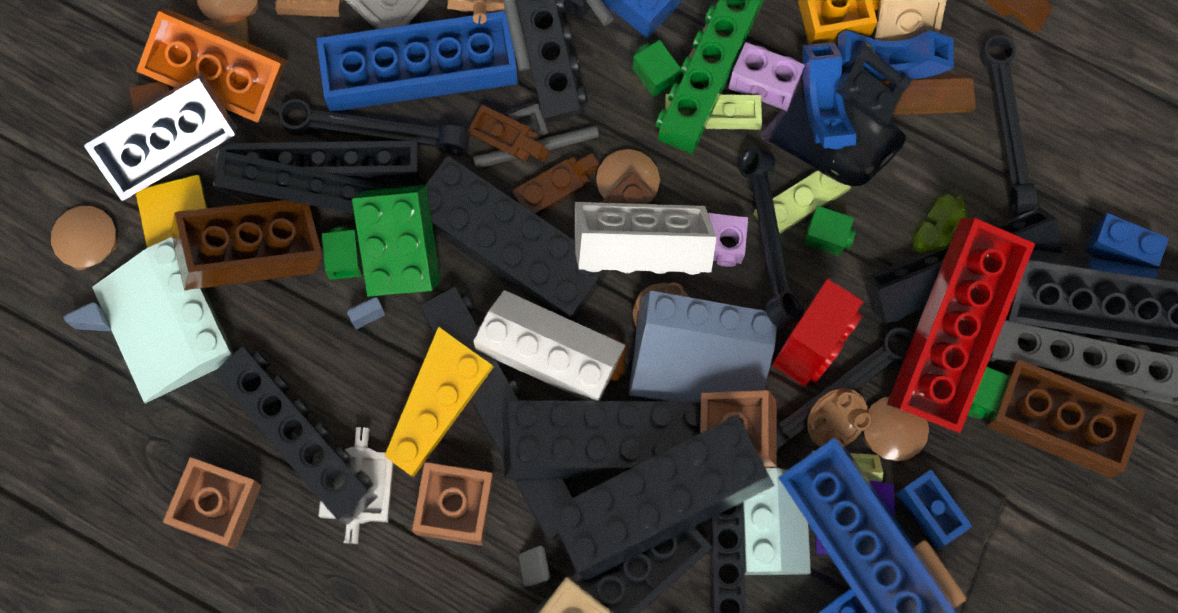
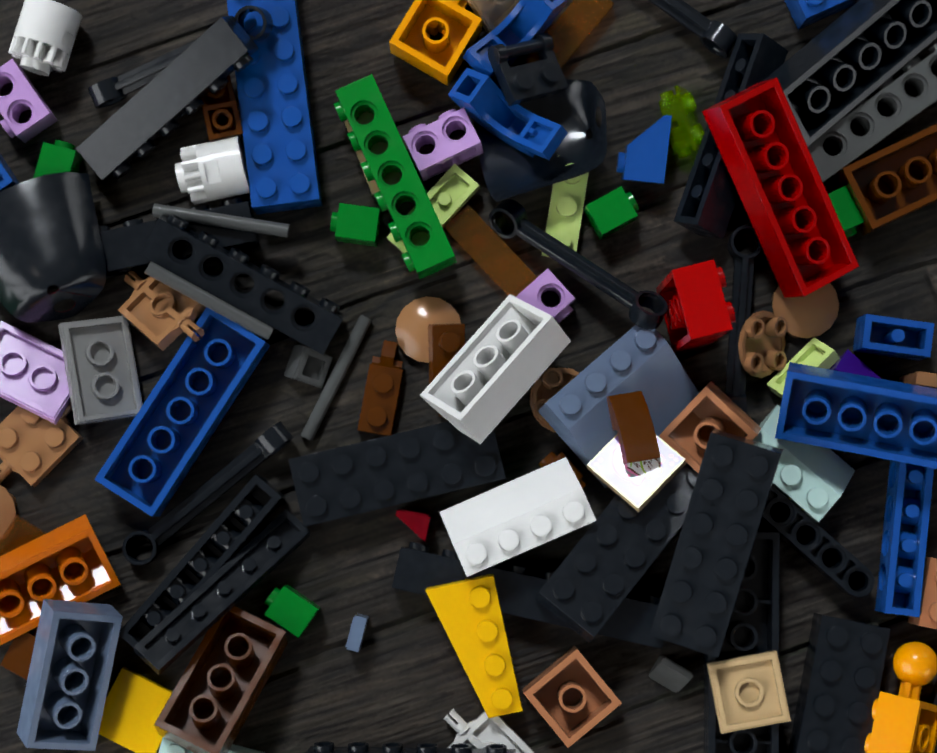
camera: 45 degrees left, 10 degrees up
green brick [352,185,441,296] -> none
reddish brown hinge [468,105,551,162] -> none
none -> dark red slope [396,509,431,541]
none -> clear orange tile [444,205,537,297]
none -> tile [587,434,686,512]
none -> reddish brown slope [607,391,661,464]
none -> blue slope [616,115,672,184]

